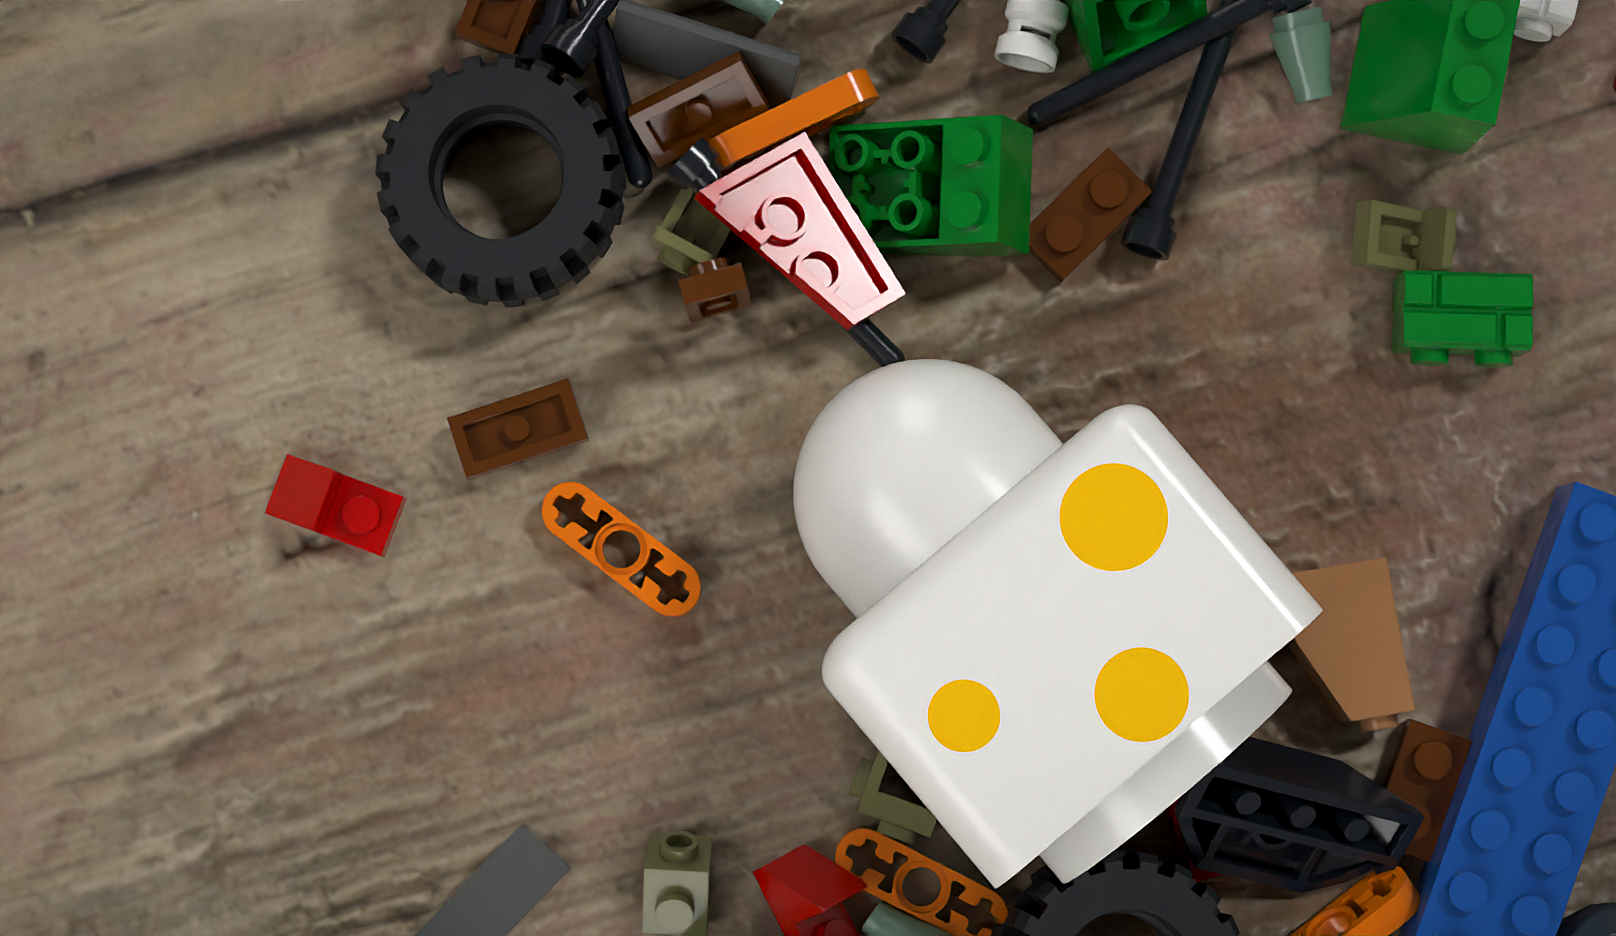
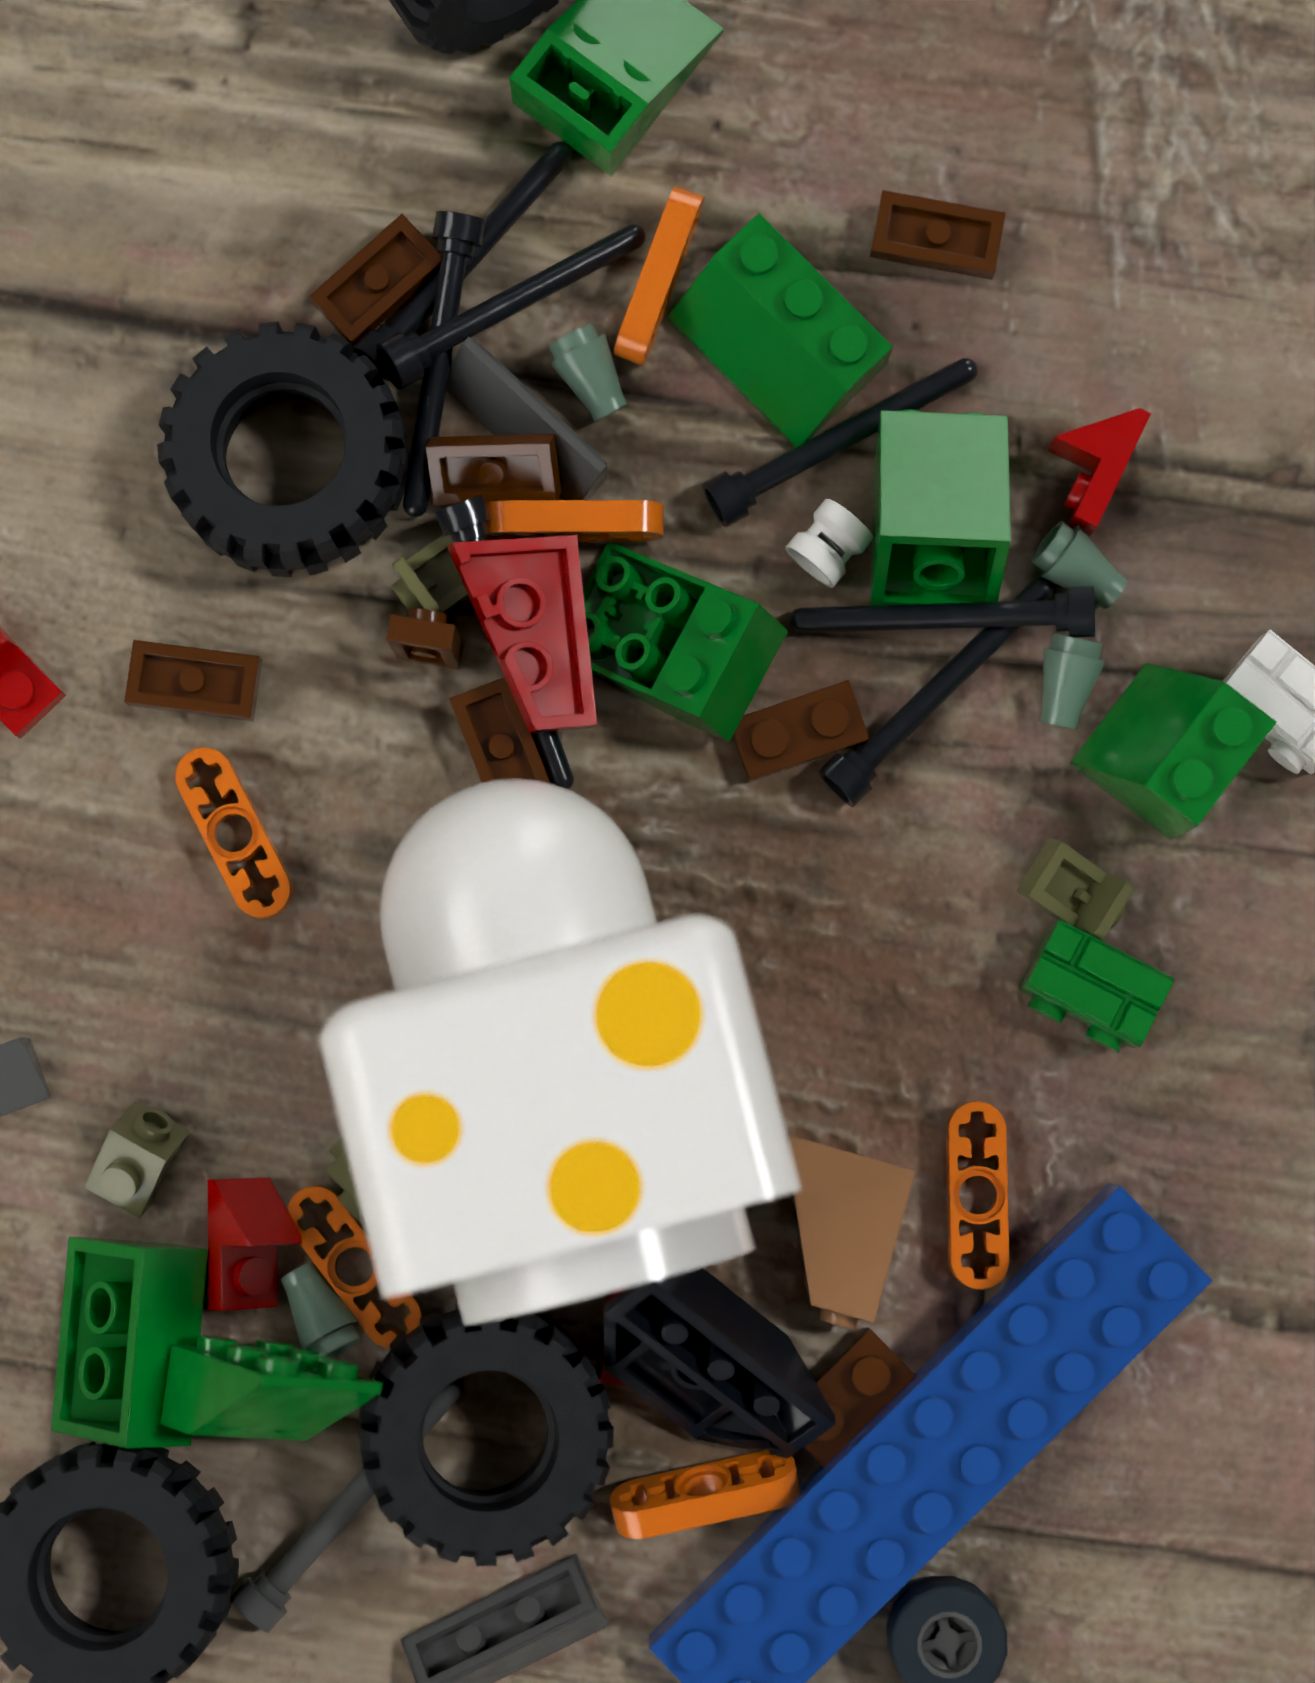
camera: 20 degrees right, 0 degrees up
none -> reddish brown plate [449,677,550,784]
none -> orange beam [945,1101,1009,1290]

